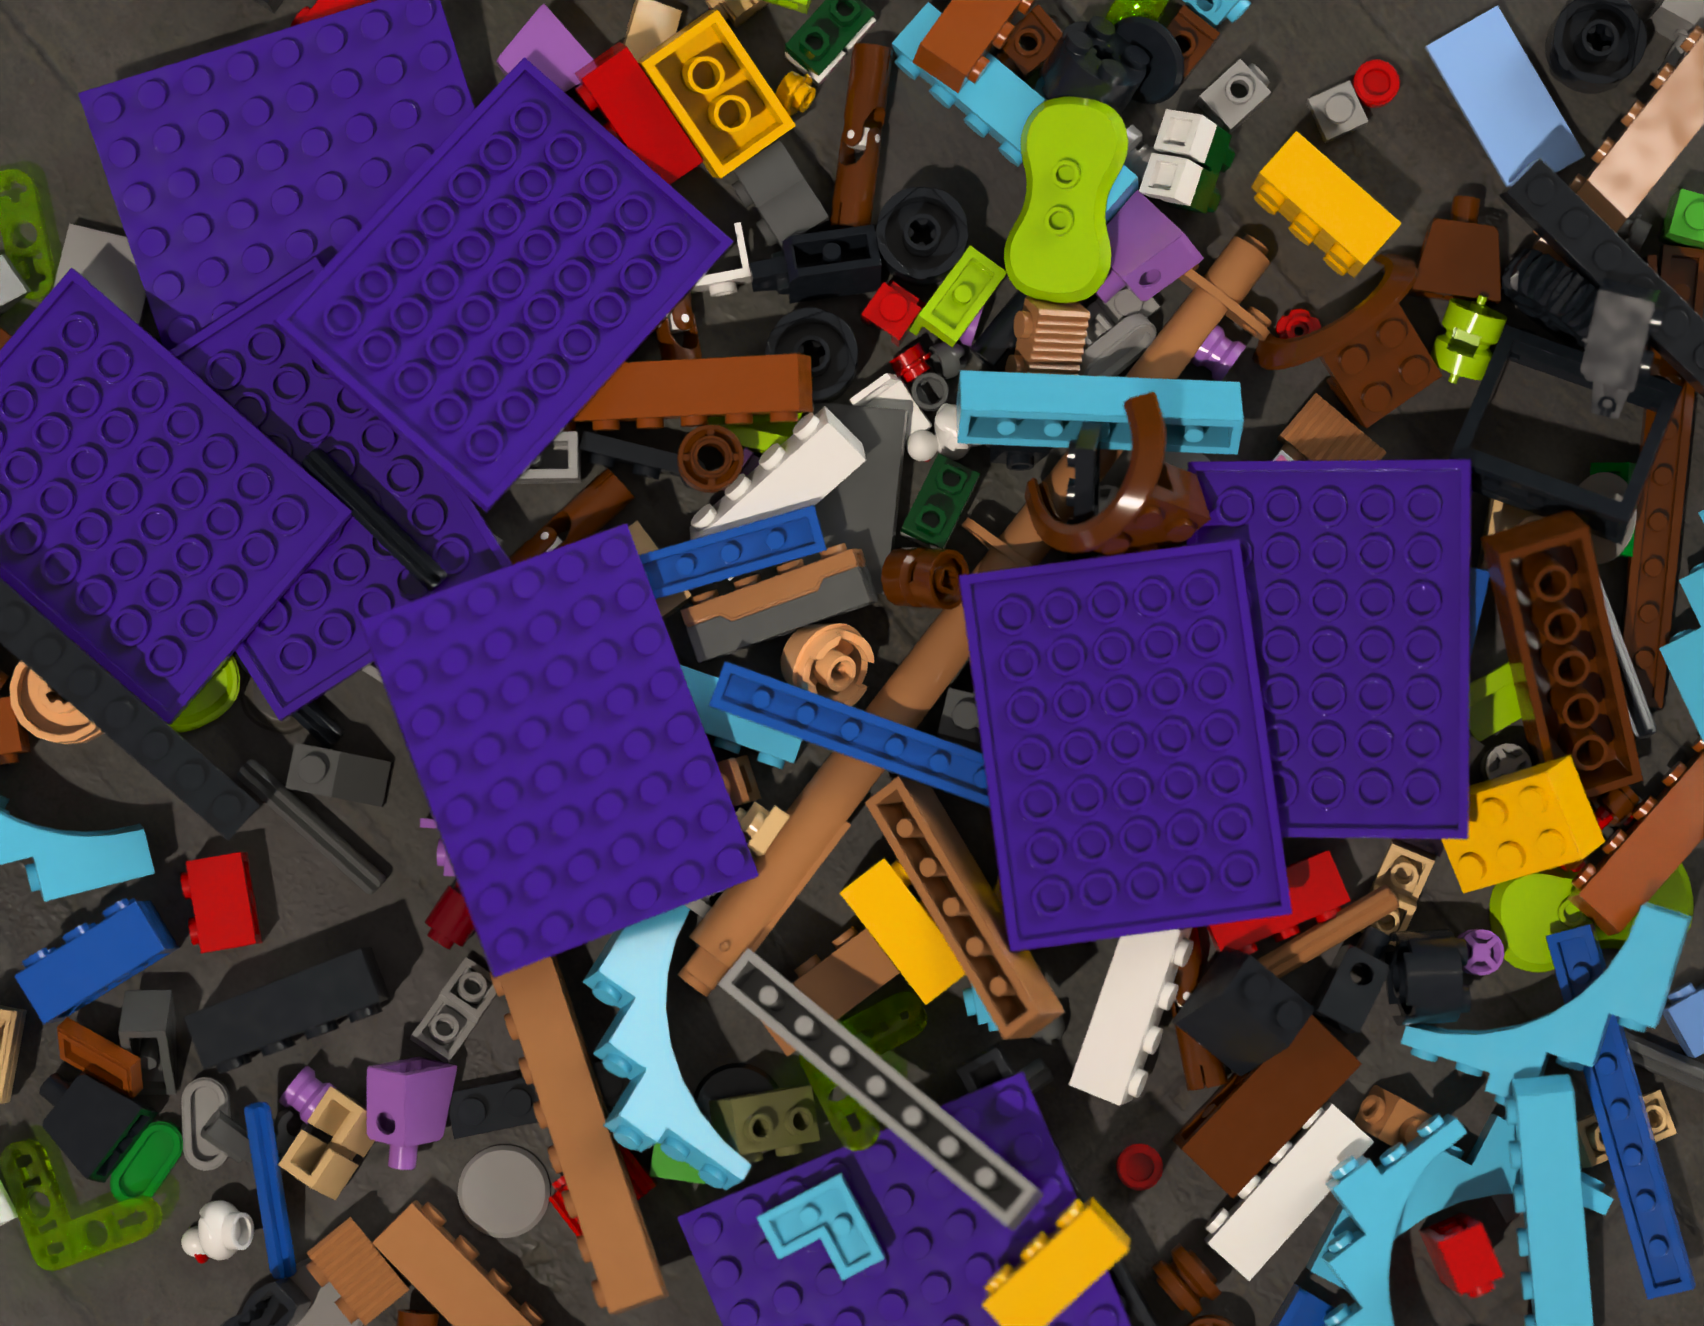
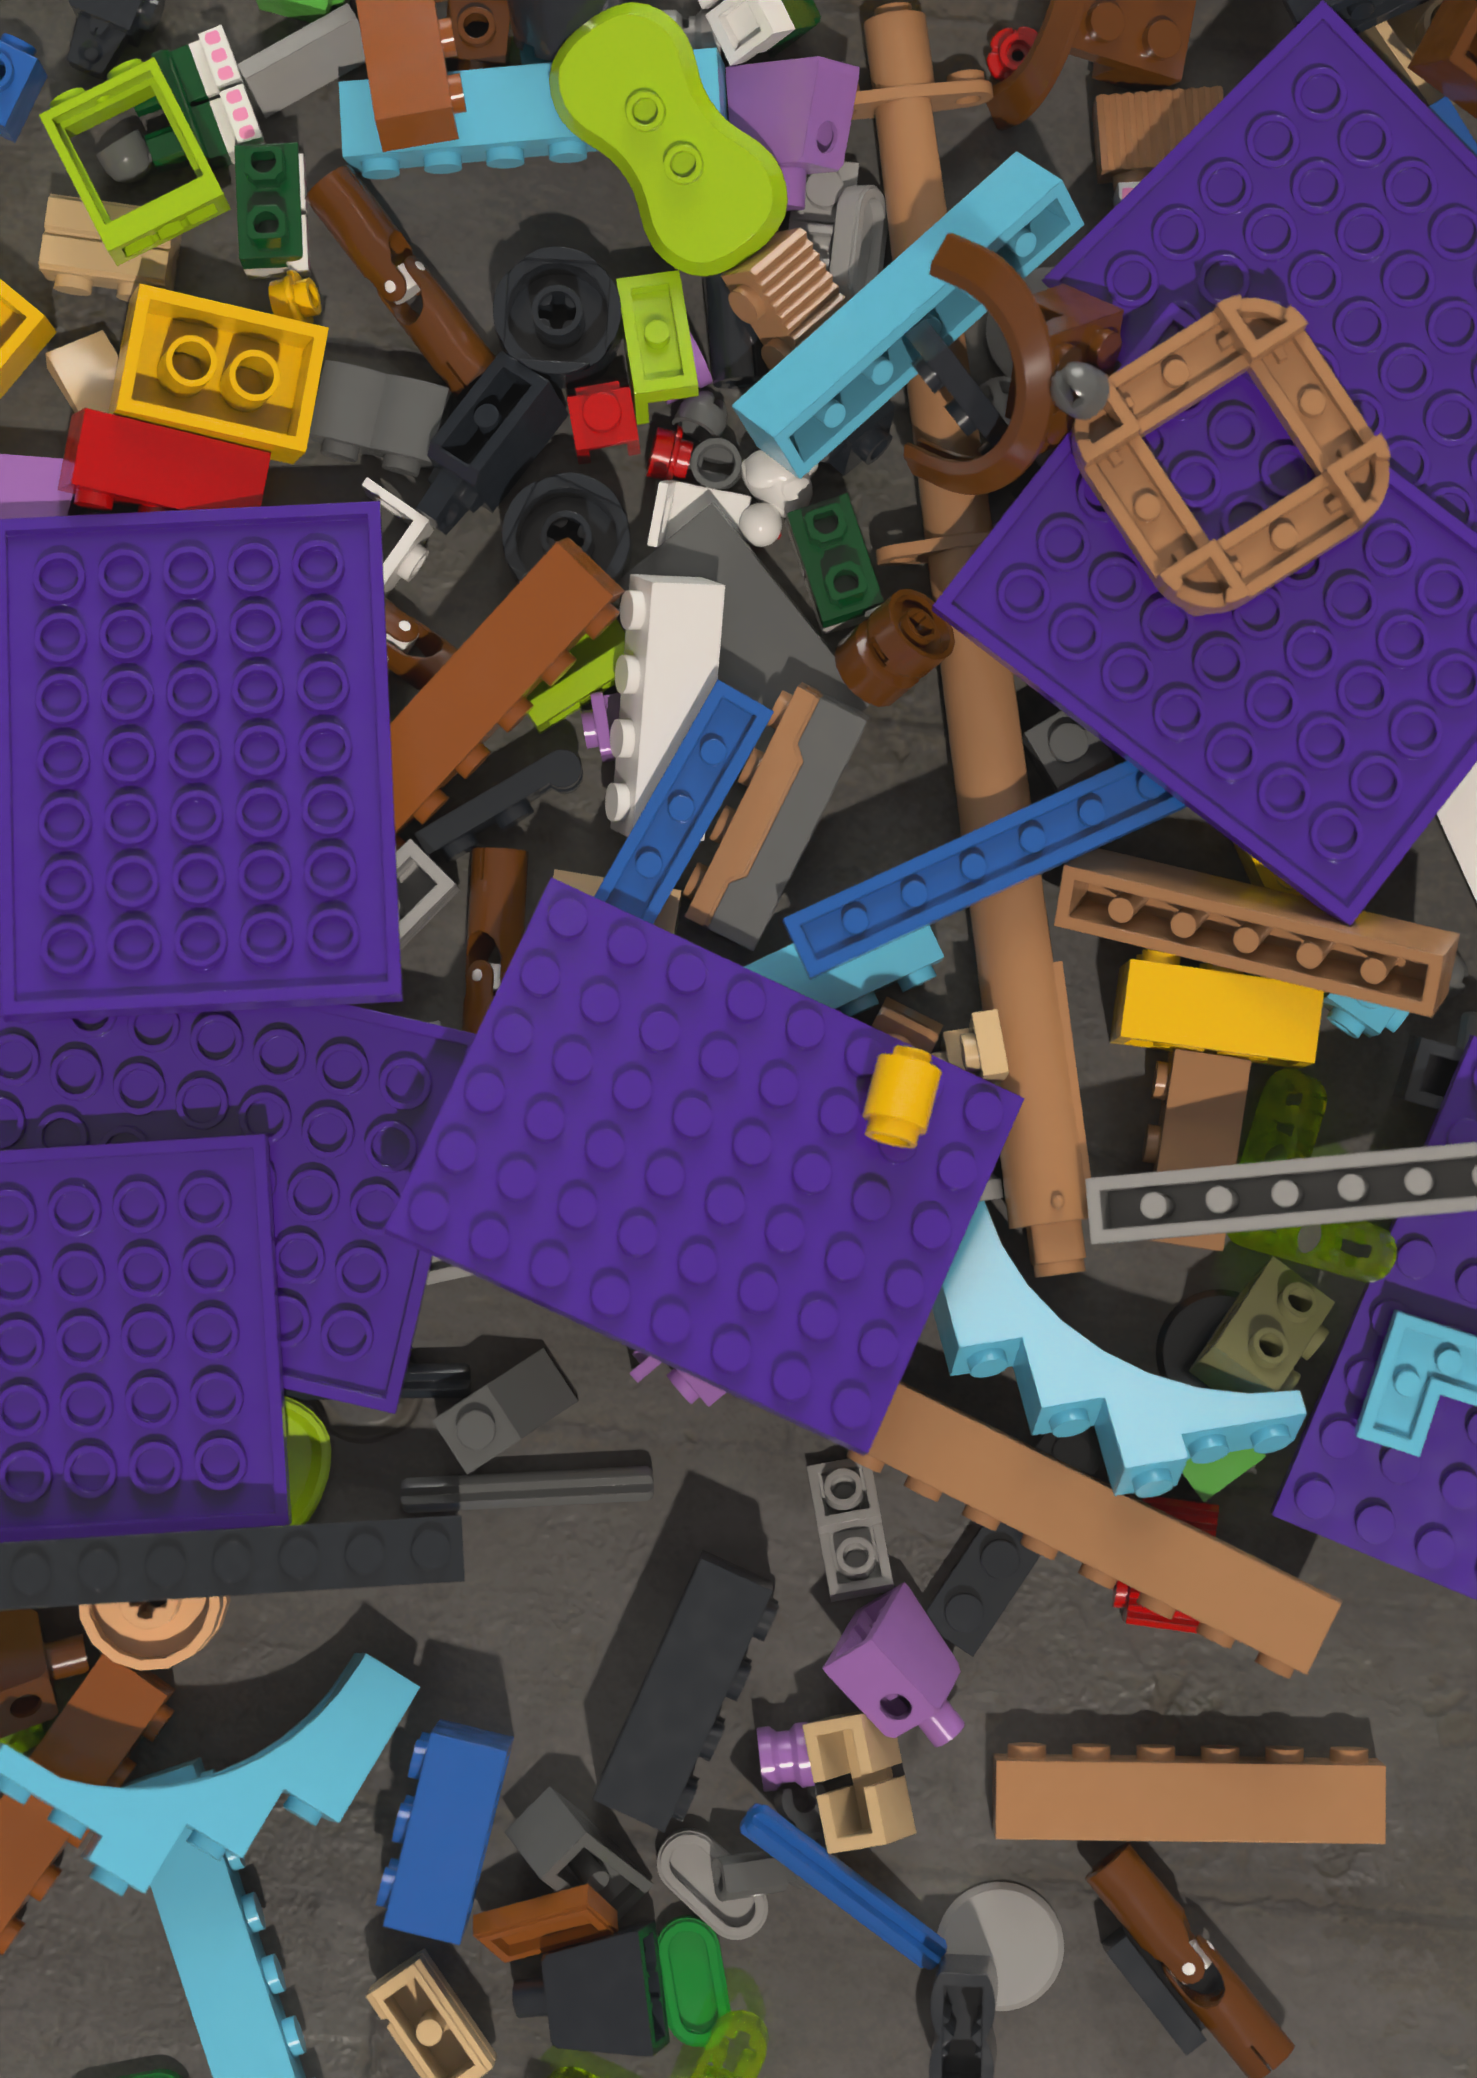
camera: 45 degrees left, 0 degrees up
red brick [181,852,263,953] -> none
white animal [181,1200,254,1264] -> none
black axle [302,448,447,591] -> none
medium nougat brick [305,1216,409,1326] -> none
dark red brick [424,881,475,950] -> none
light grey piece [458,1145,550,1238] -> none
reddish brown wheel [677,424,744,493] -> none
light nougat cone [781,623,874,707] -> none
medium lavender wheel [1190,325,1246,381] -> none
none -> yellow brick [862,1046,942,1148]
none -> dark grey hinge [1050,362,1110,420]
none -> medium nougat plate [1071,295,1391,616]

